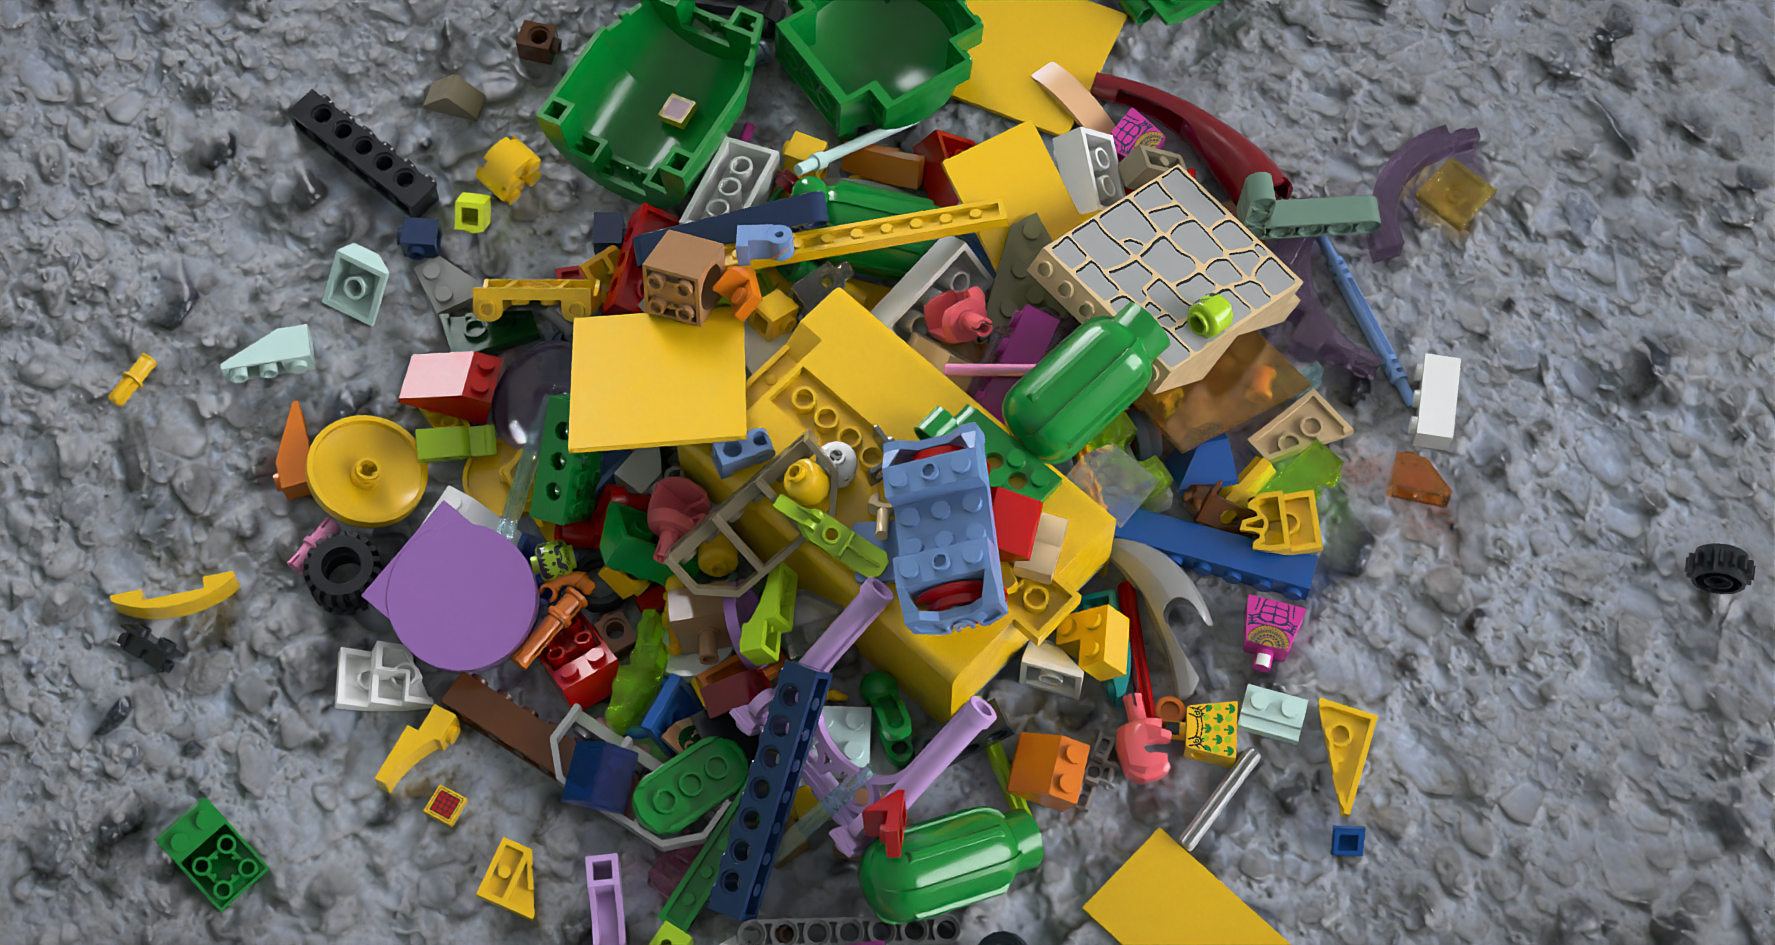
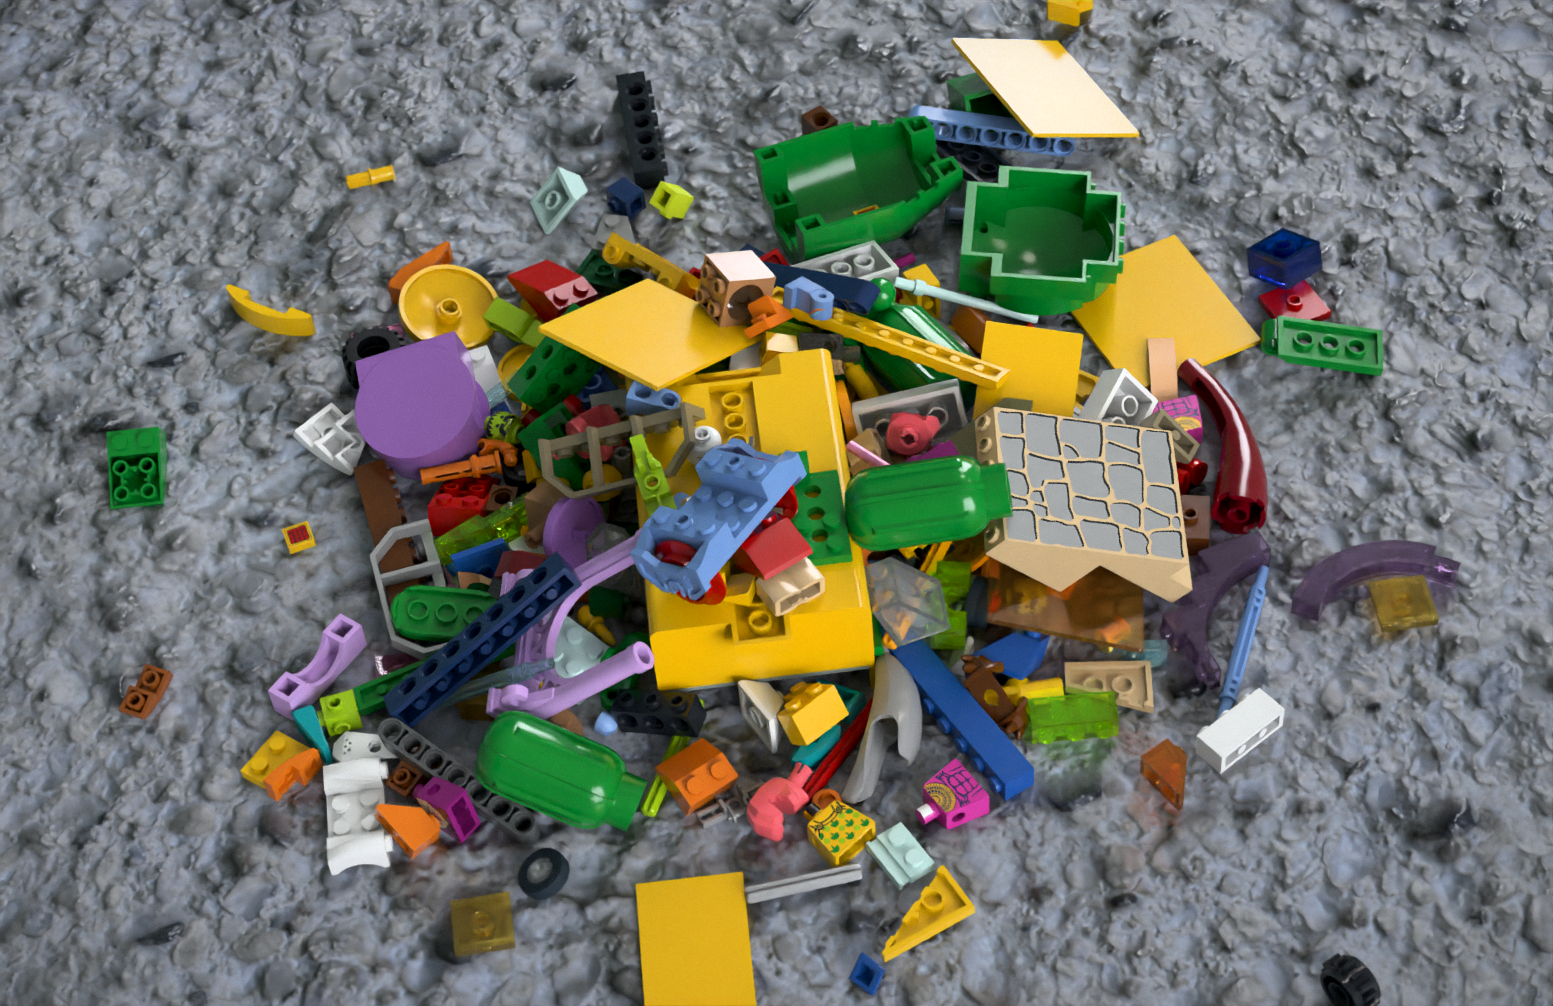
camera: 45 degrees right, 15 degrees down
black hinge [117,622,185,673] -> none
light aqua slope [220,324,316,383] -> none
yellow slope [375,704,461,793] -> none
dark tan slope [423,74,486,122] -> none
yellow brick [475,135,542,205] -> none
yellow wing [476,837,535,921] -> none
clear blue slope [561,740,639,815] -> none
lime slope [739,562,798,666] -> none
yellow head [783,458,831,506] -> none
red slope [862,790,907,857] -> none
lime head [1187,293,1233,338] -> none
sand green beam [1236,172,1381,240] -> none
yellow plate [1240,489,1323,555] -> none

